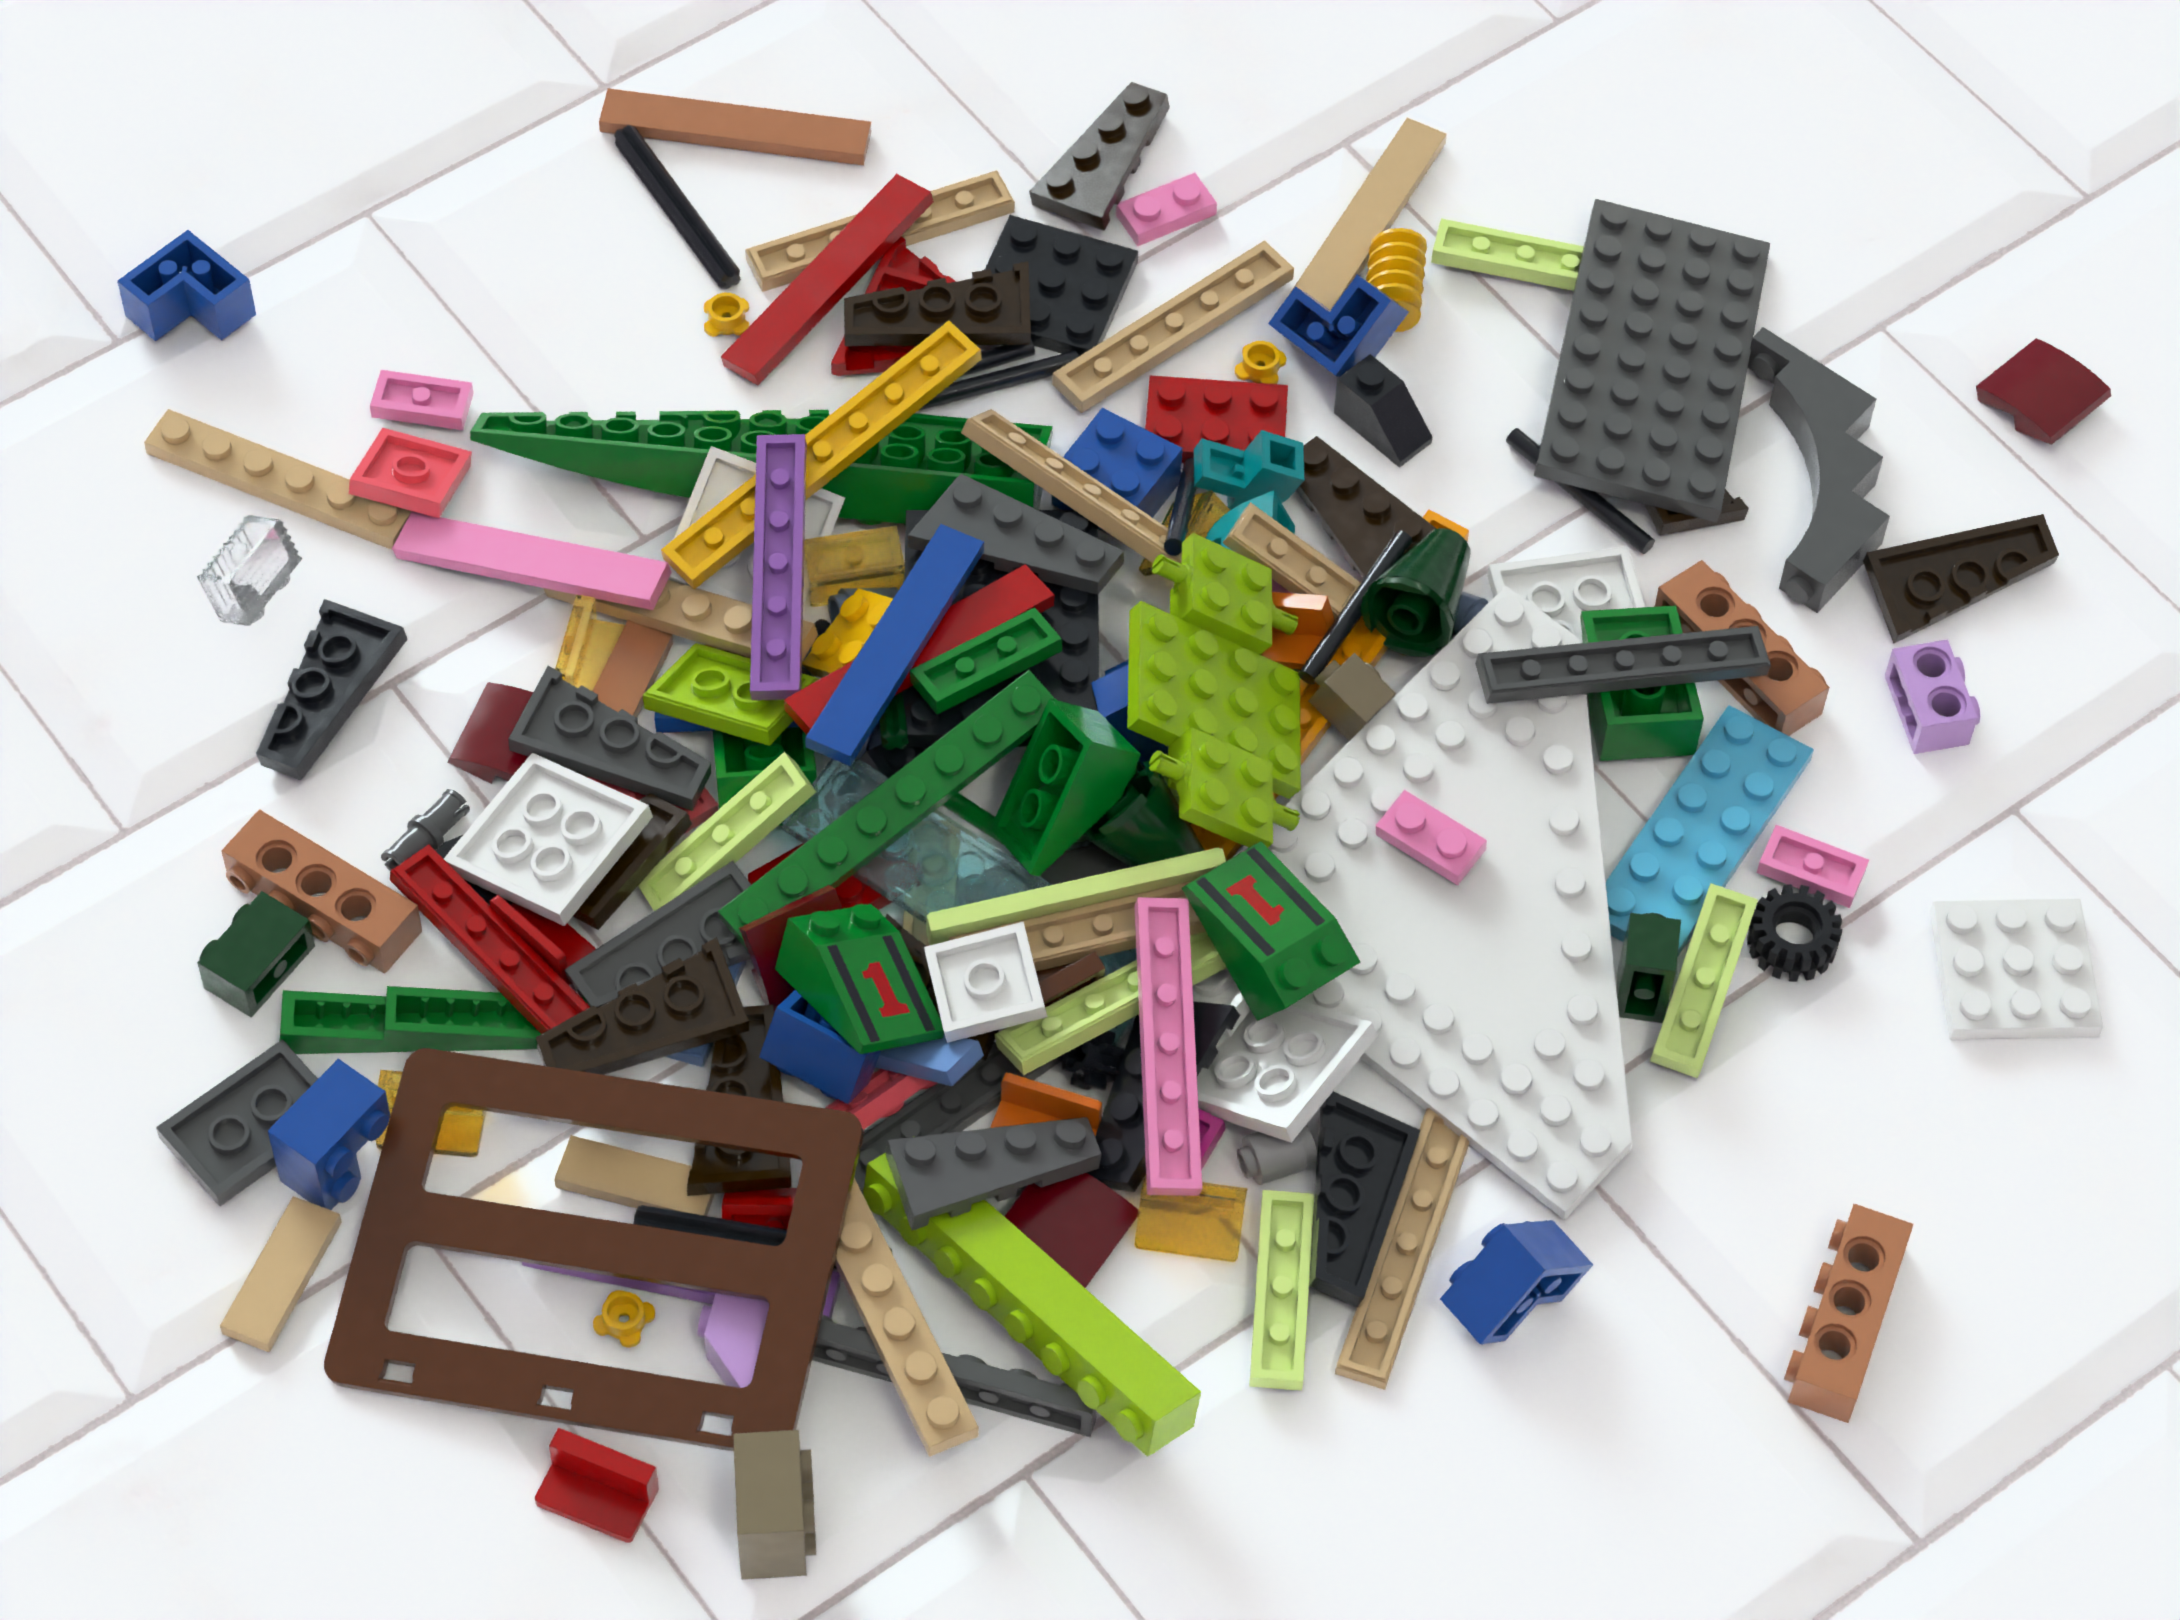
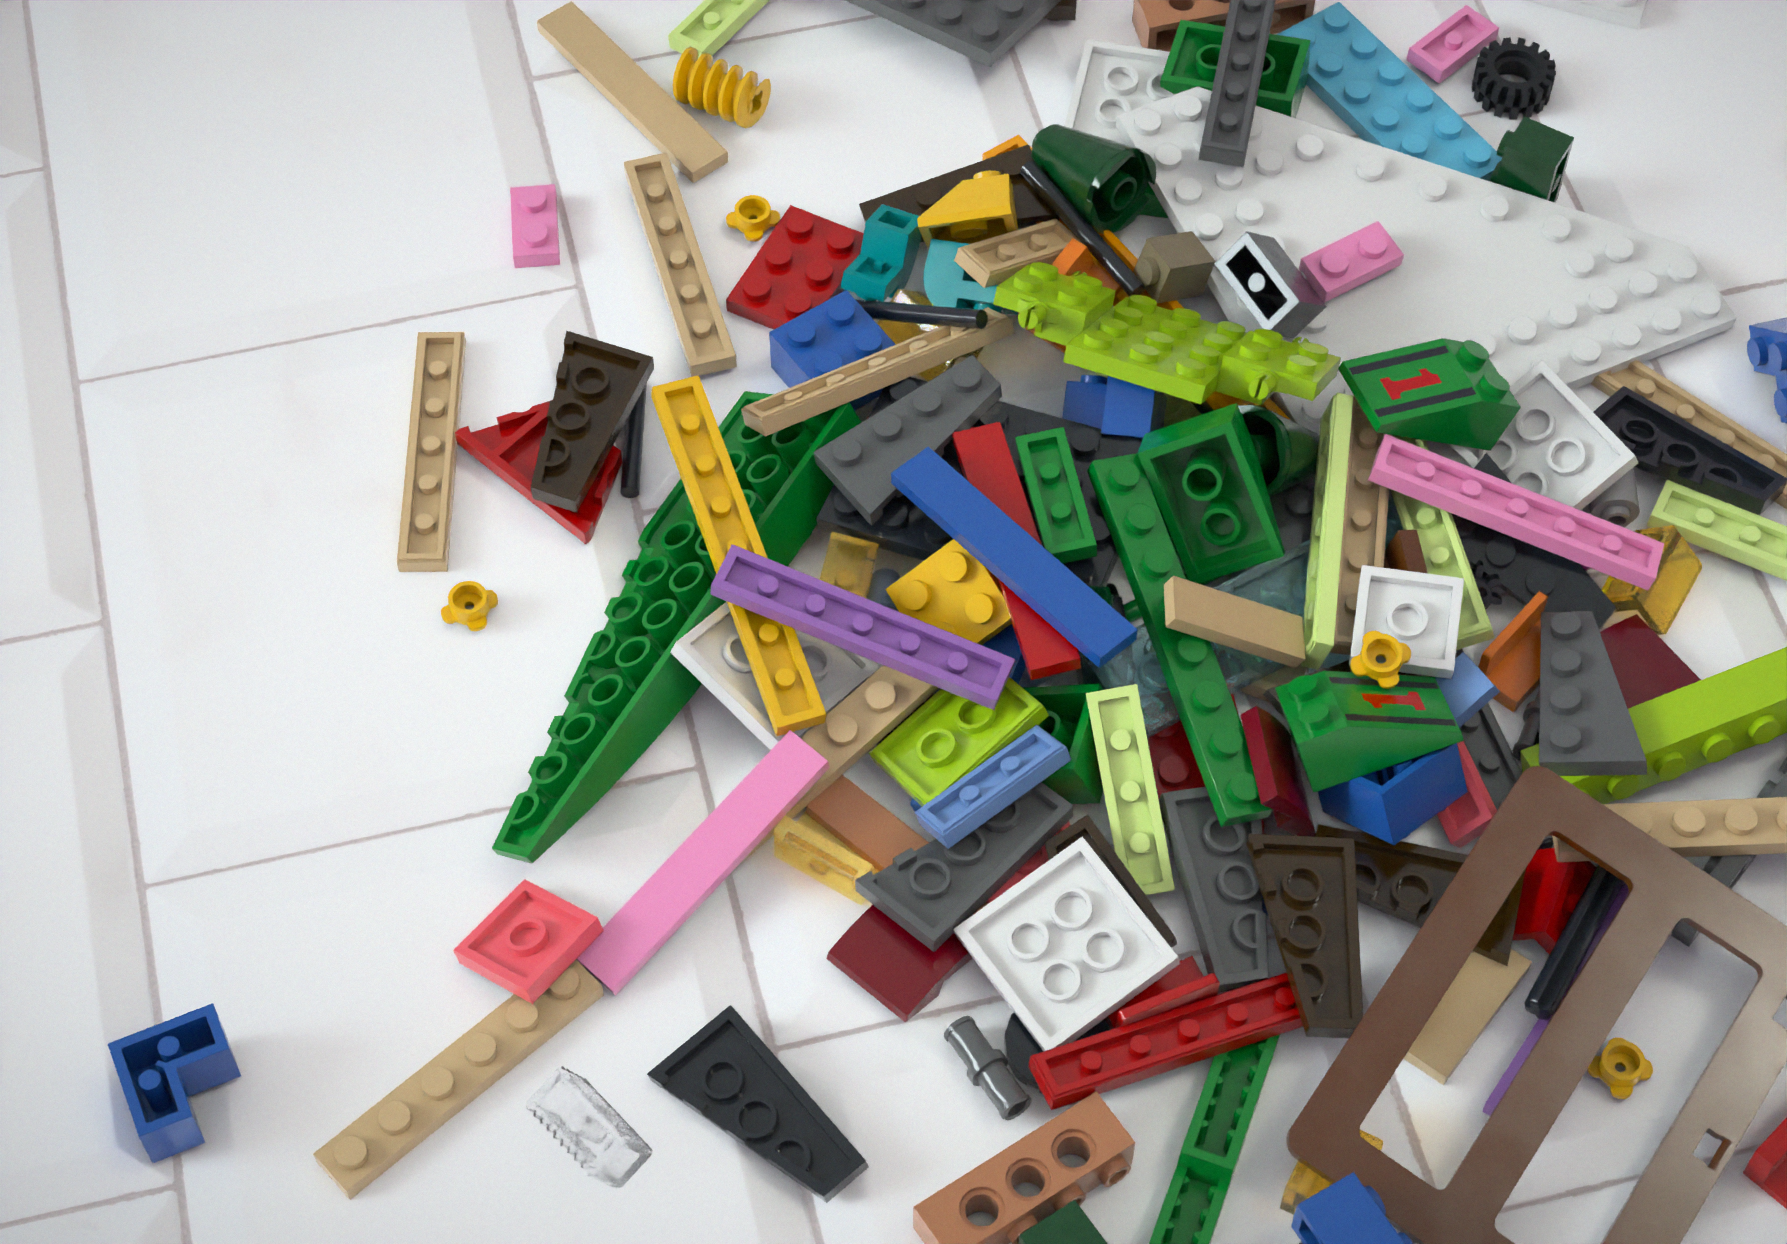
camera: 65 degrees left, 0 degrees up
bright pink plate [370,370,474,430] -> none
nougat tile [599,88,871,165] -> none
black axle [614,125,741,289] -> none
lavender slope [697,1293,769,1388] -> none
red tile [720,173,934,386] -> none
black bar [918,350,1079,411] -> none
black plate [984,215,1138,356] -> none
wing [1029,82,1170,231] -> none
blue brick [1268,274,1409,378] -> none
black slope [1334,354,1433,468] -> none
black bar [1506,428,1655,554] -> none
yellowish green plate [1649,883,1758,1078] -> none
none -> medium blue tile [914,725,1071,849]
none -> yellow slope [917,170,1018,251]
none -> tan tile [1164,576,1306,668]
none -> brick [1215,231,1327,338]
none -> yellow plate [1350,631,1411,689]

